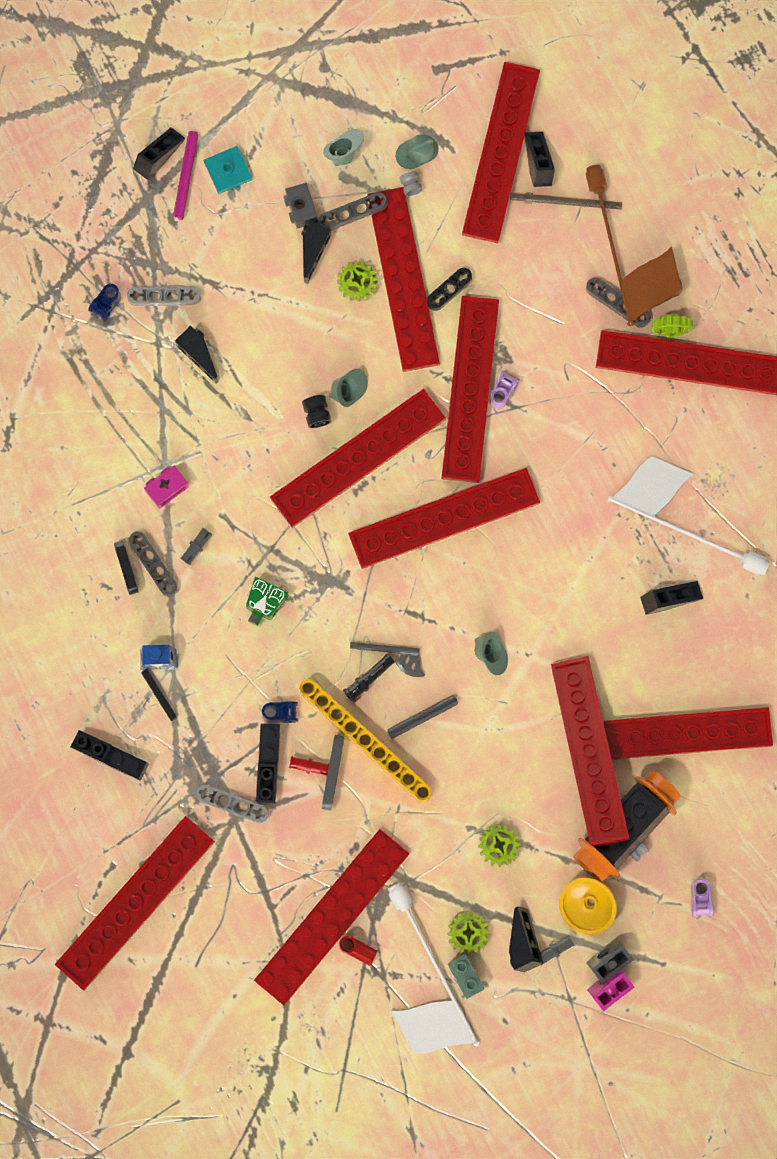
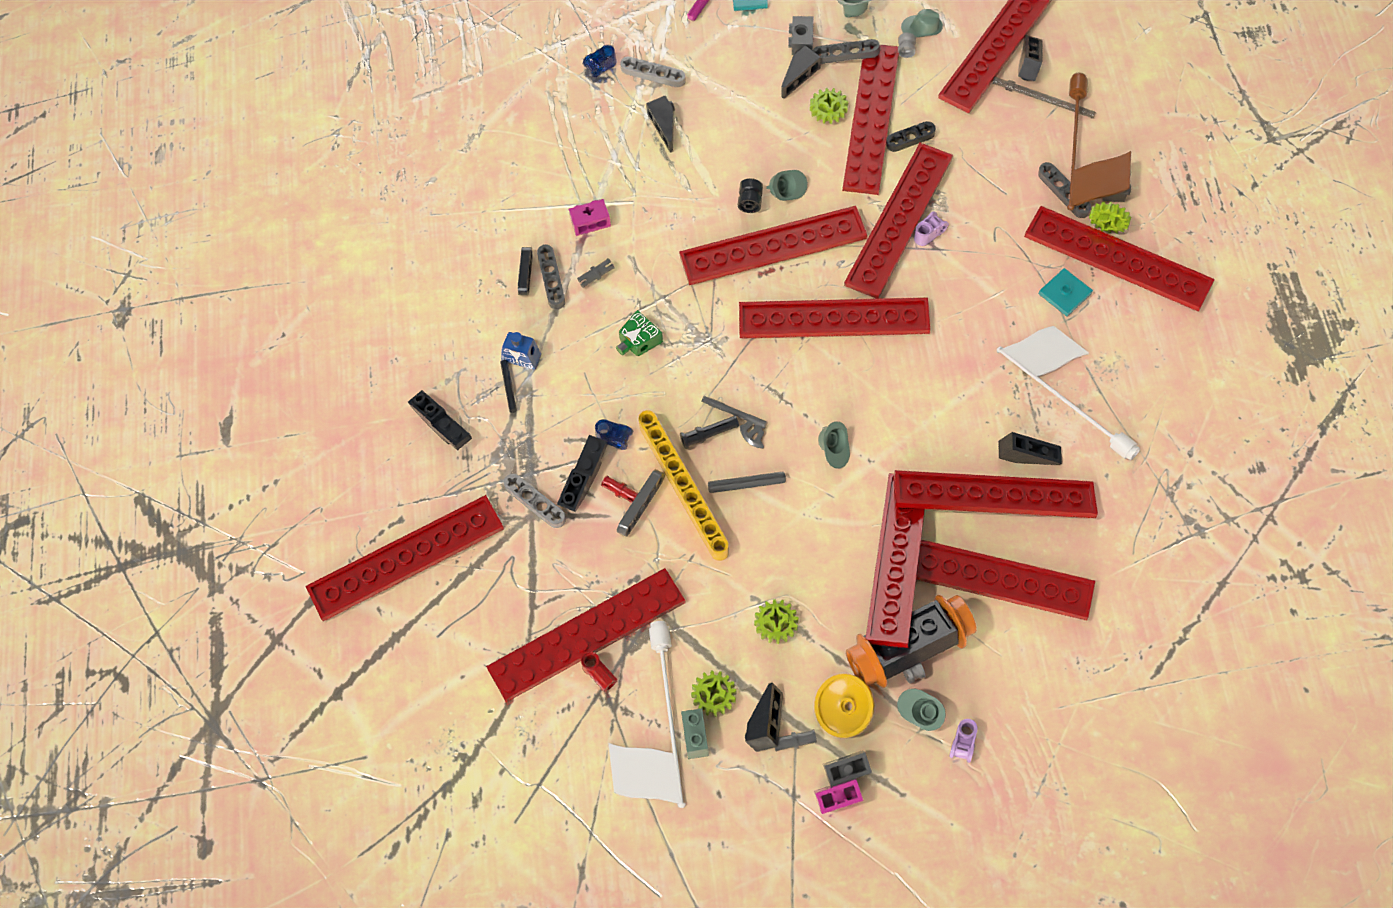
camera: 25 degrees right, 15 degrees down
none -> red plate [894,470,1098,518]
none -> sand green piece [897,688,946,731]
none -> teal plate [1038,268,1093,317]

